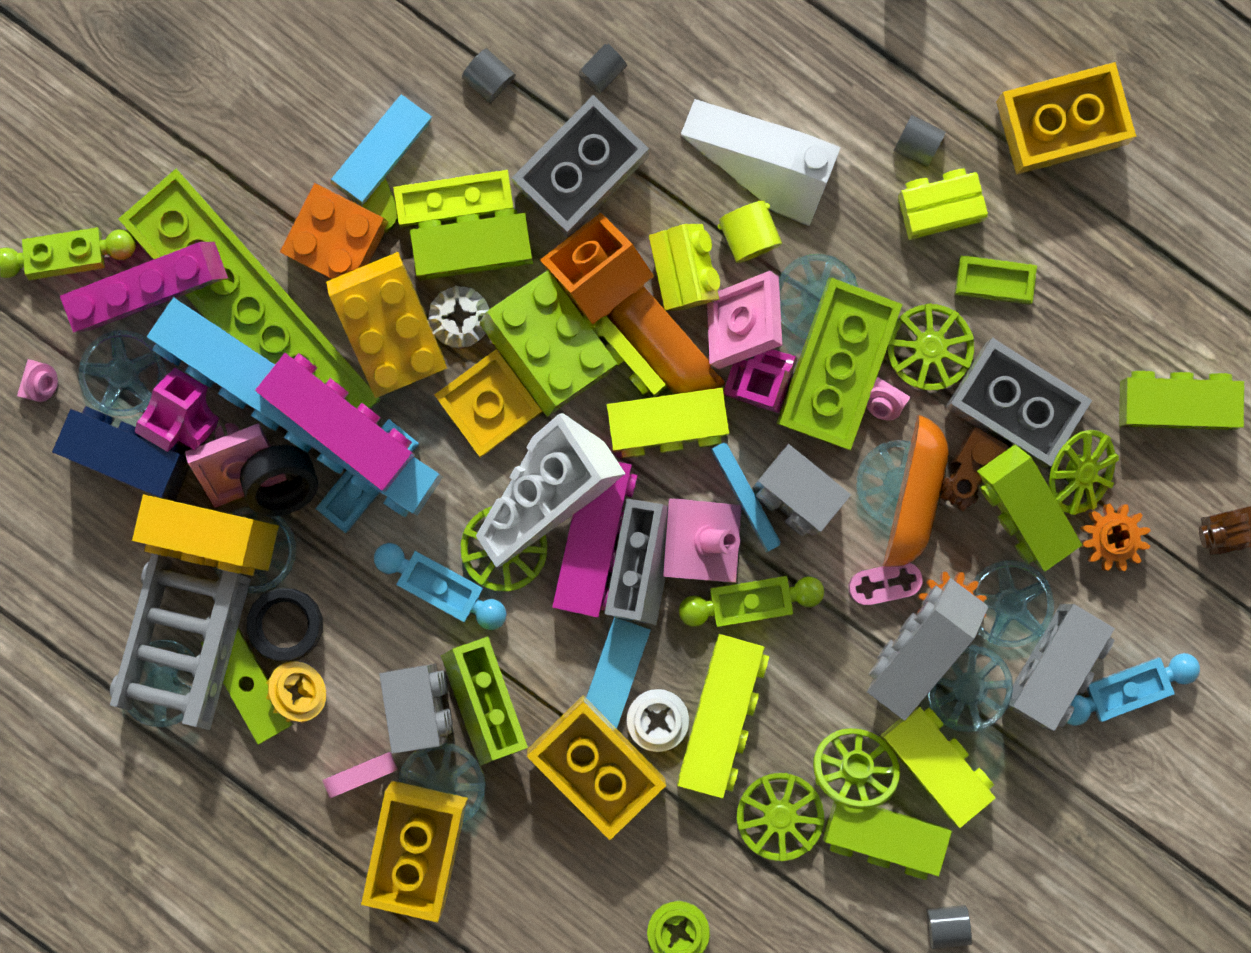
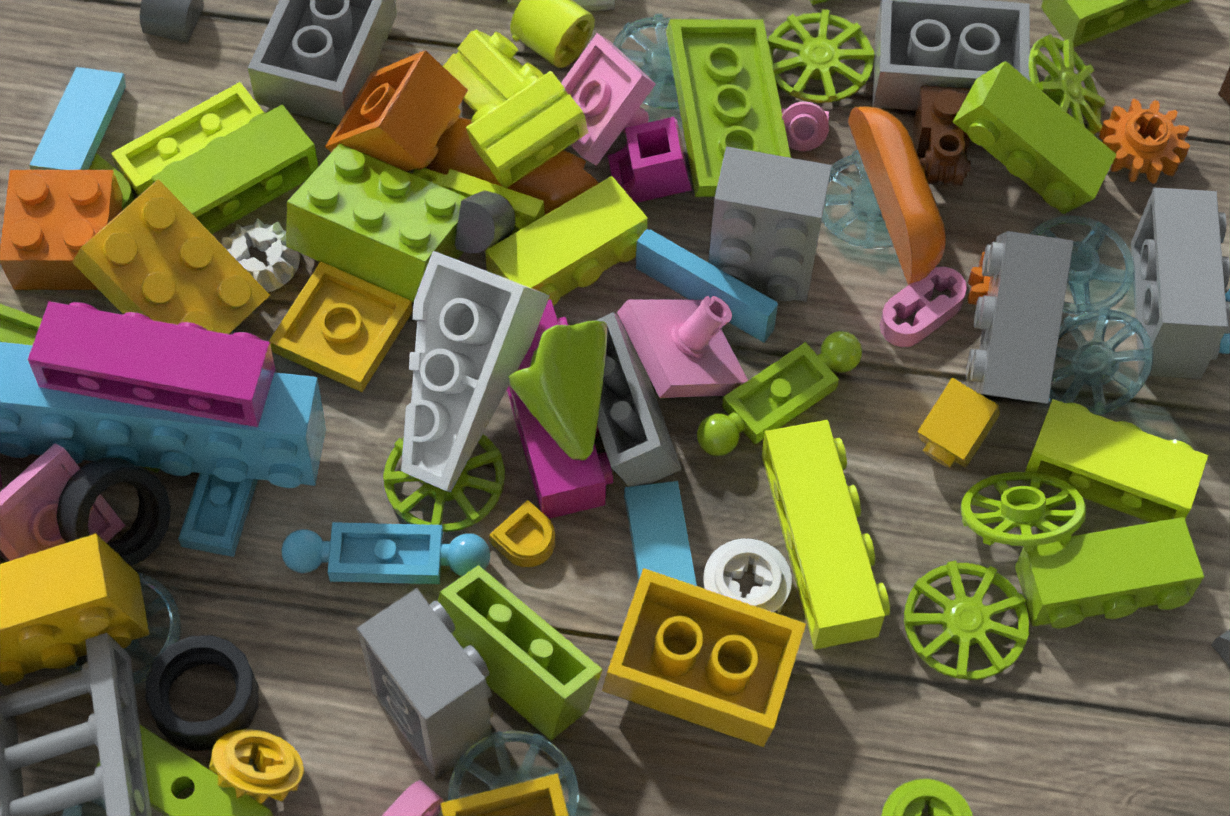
camera: 30 degrees left, 25 degrees down
none -> dark grey brick [455,190,516,253]
none -> neon yellow brick [466,71,588,188]
none -> yellow tile [489,500,555,567]
none -> lime hat [508,321,607,461]
none -> yellow brick [917,378,1000,468]

